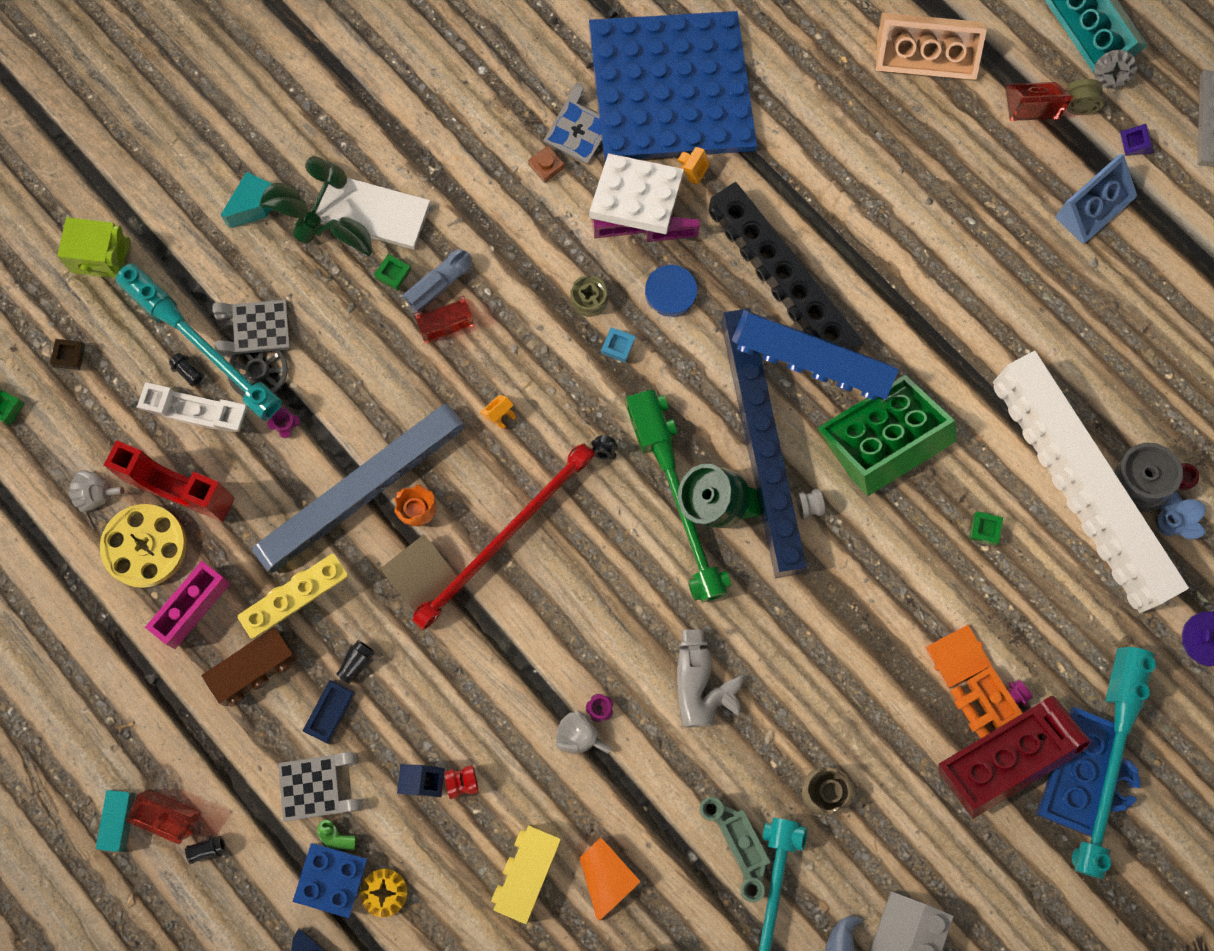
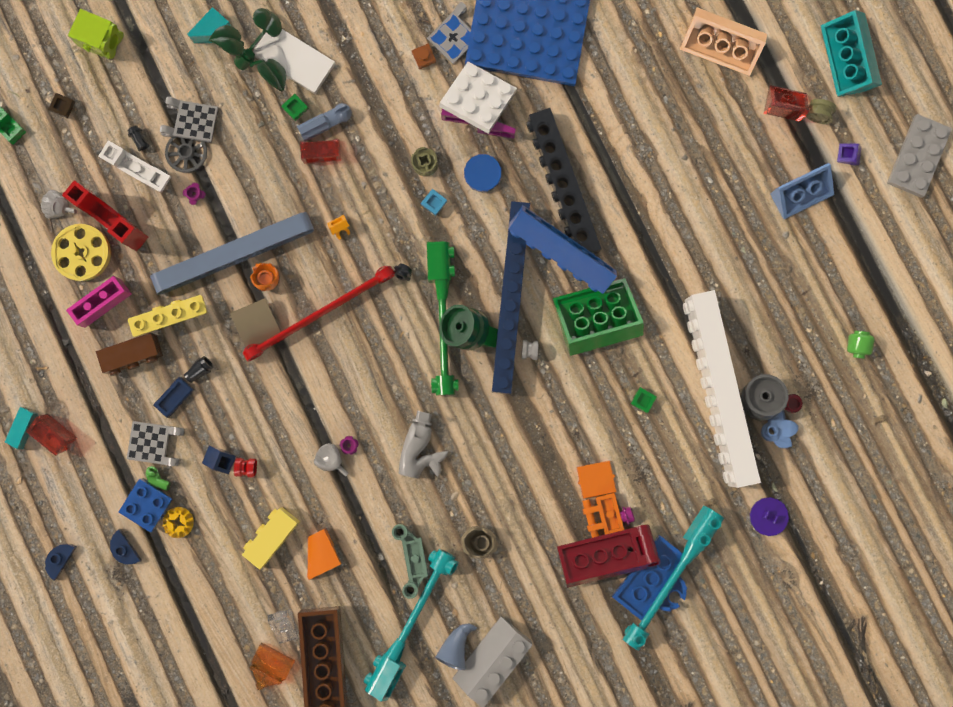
camera: 20 degrees right, 10 degrees up
teal bar [116,263,282,421] -> none
black pin [185,835,226,864] -> none
light orange tile [677,147,710,185] -> none
light grey gear [1094,50,1137,90] -> none

